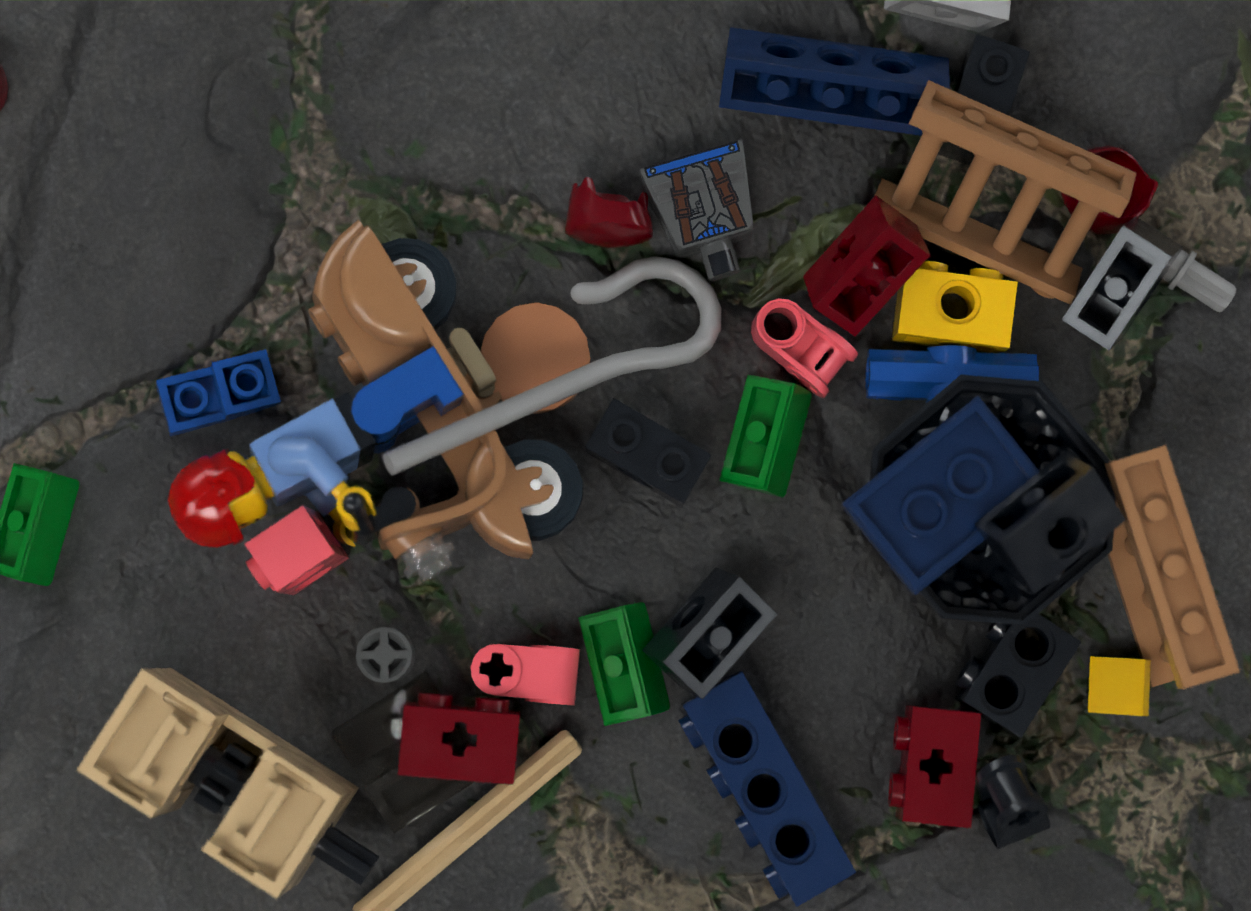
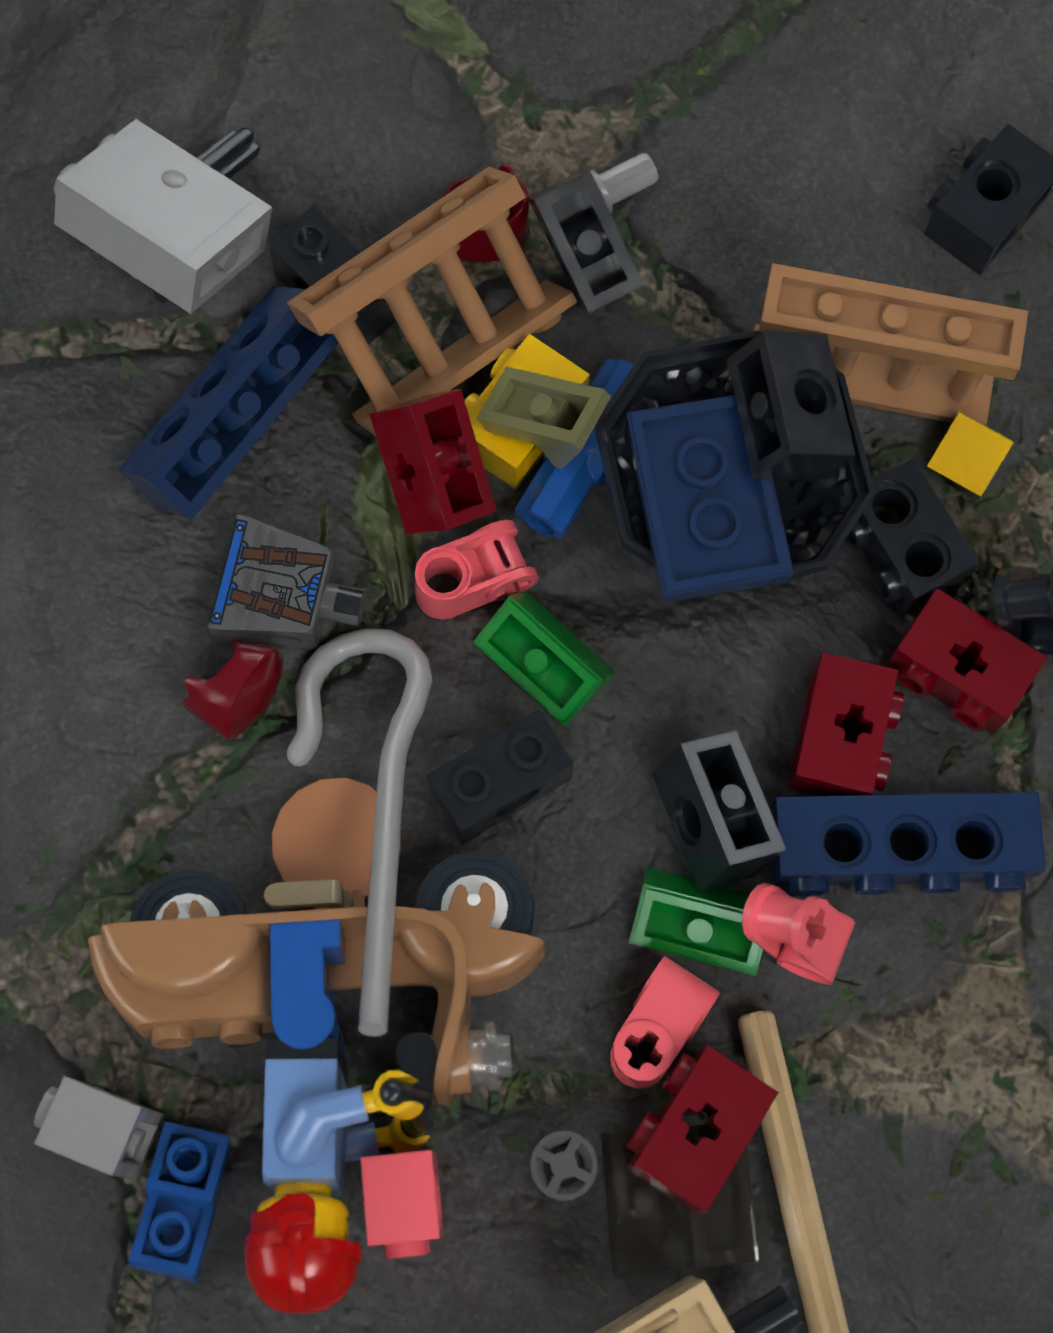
camera: 65 degrees left, 10 degrees down
none -> light grey brick [34,1076,165,1178]
none -> olive slope [477,366,611,470]
none -> coral piece [742,883,856,985]
none -> dark red brick [787,652,904,796]

